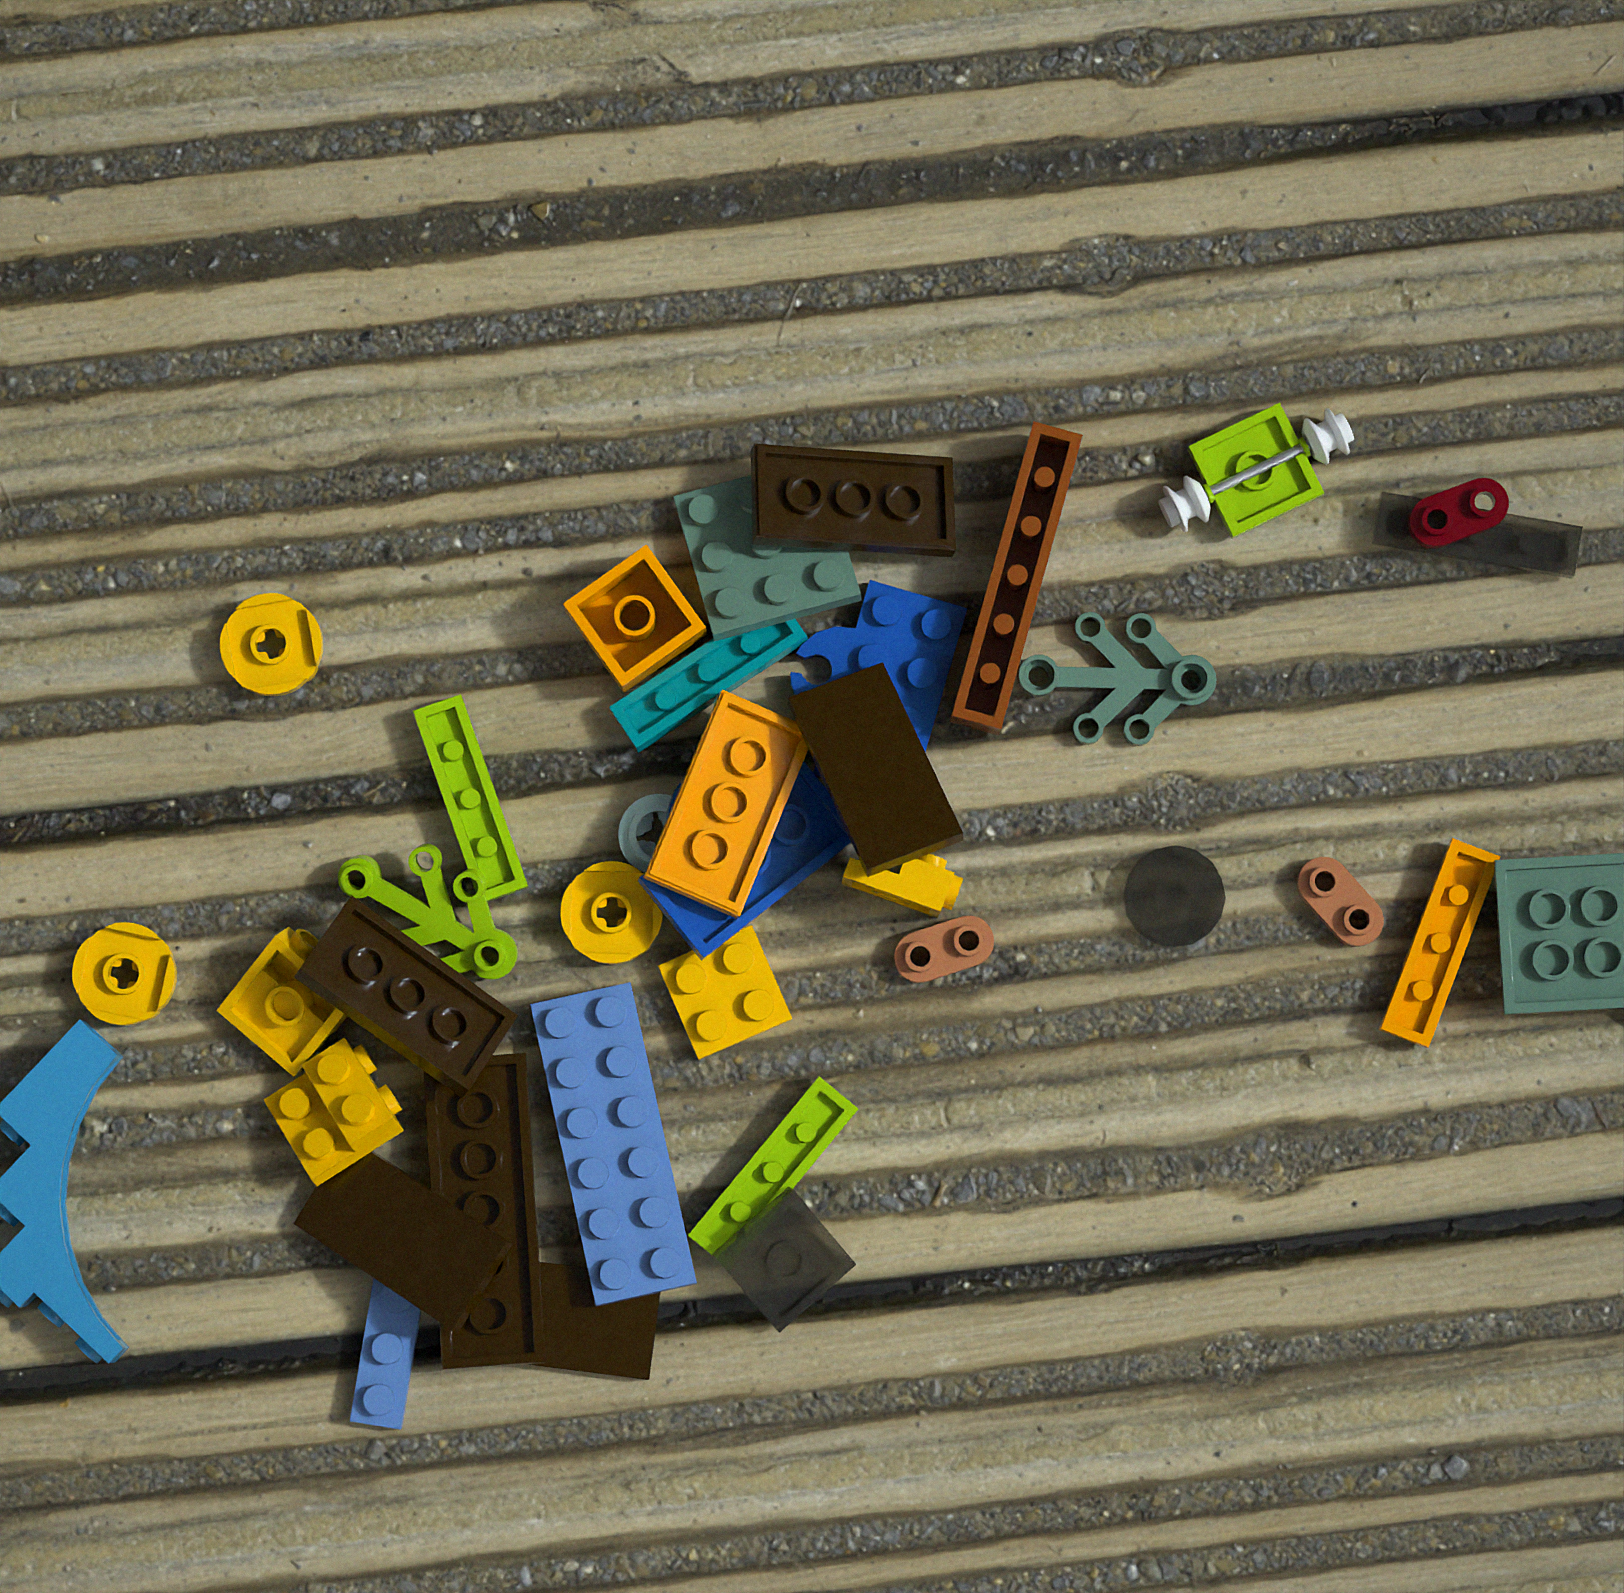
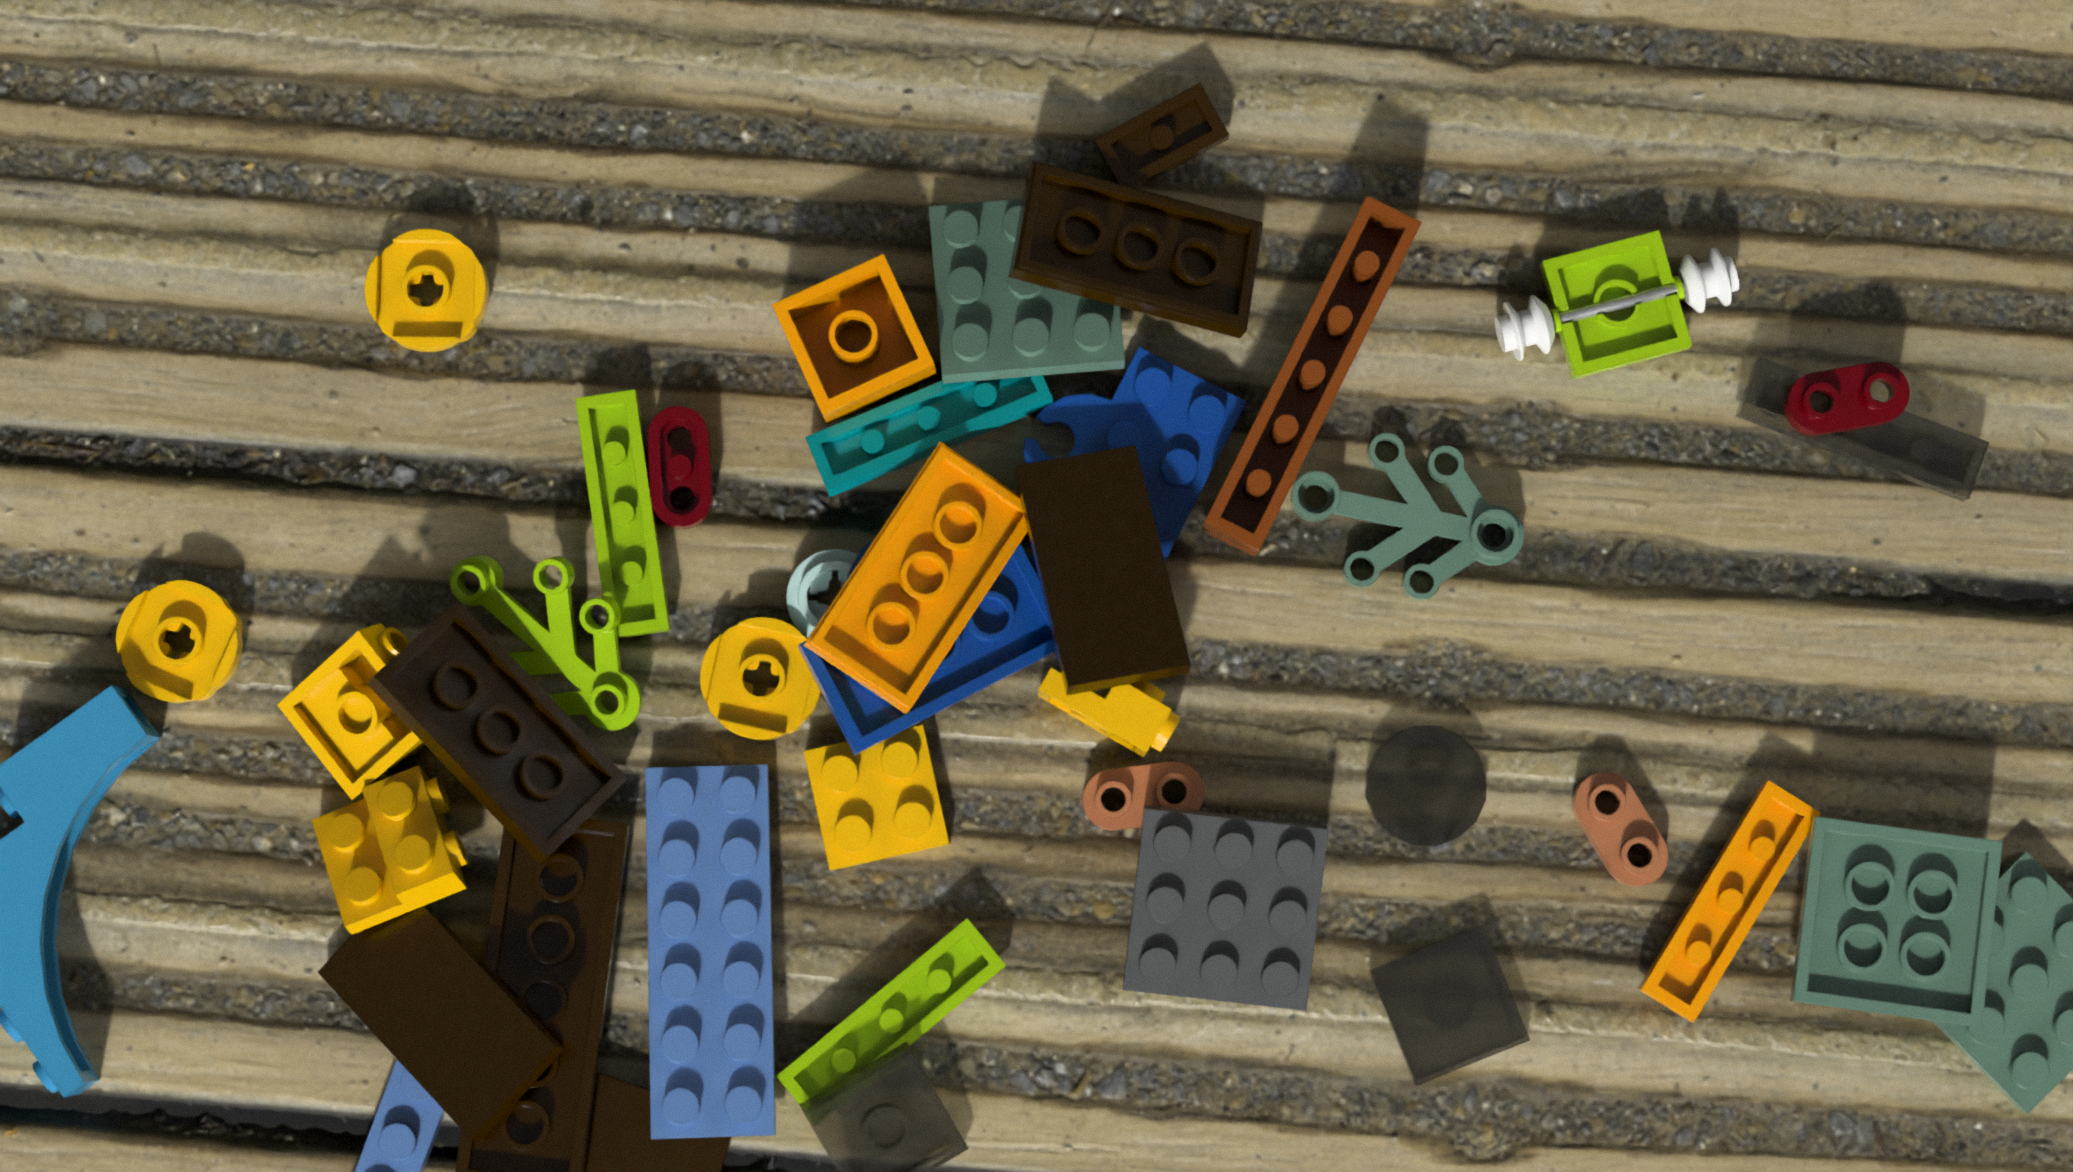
camera: 15 degrees right, 0 degrees up
none -> dark red plate [648,406,713,529]
none -> dark brown plate [1094,83,1229,188]
none -> dark grey plate [1122,805,1329,1011]
none -> clear smoke tile [1368,925,1530,1086]

